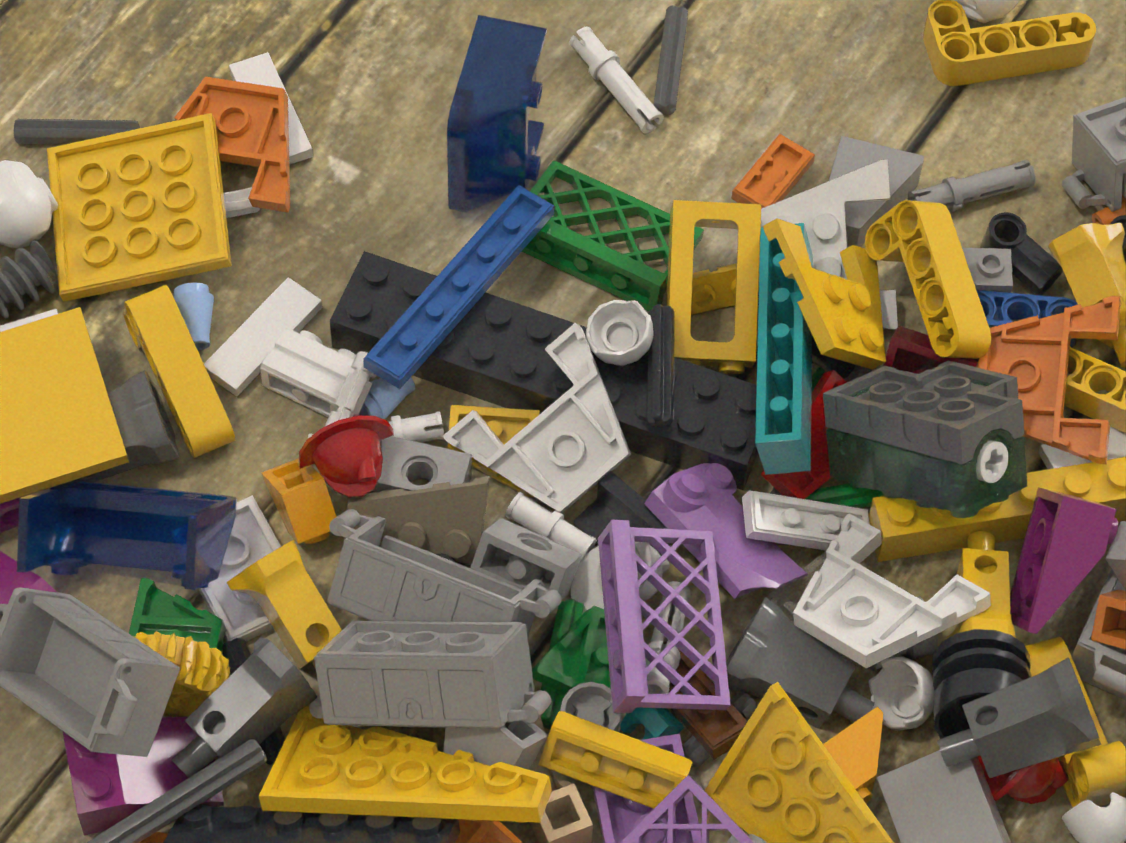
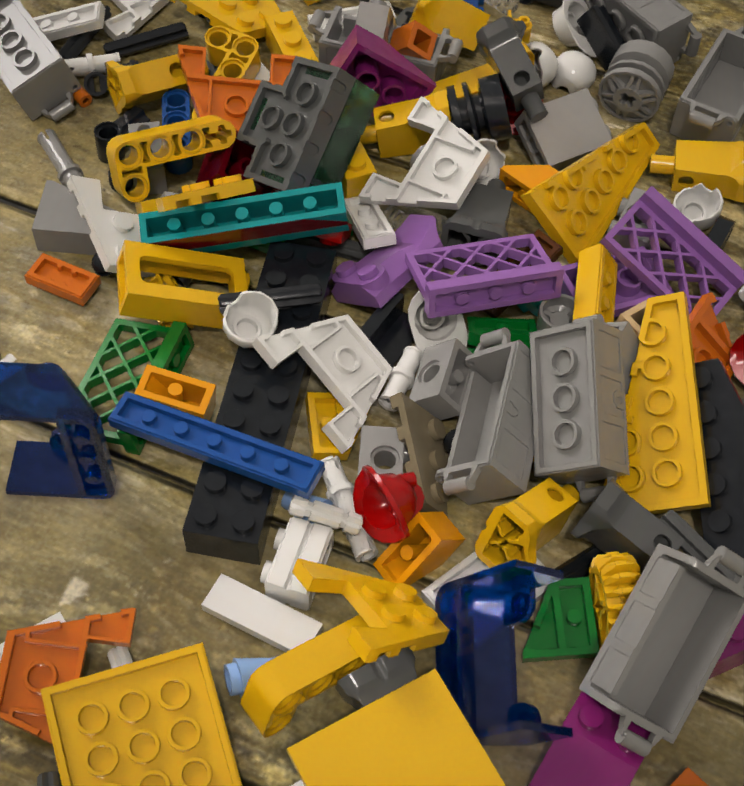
camera: 100 degrees left, 5 degrees down
none -> light orange slope [134,364,216,421]
none -> yellow wing [292,559,450,663]

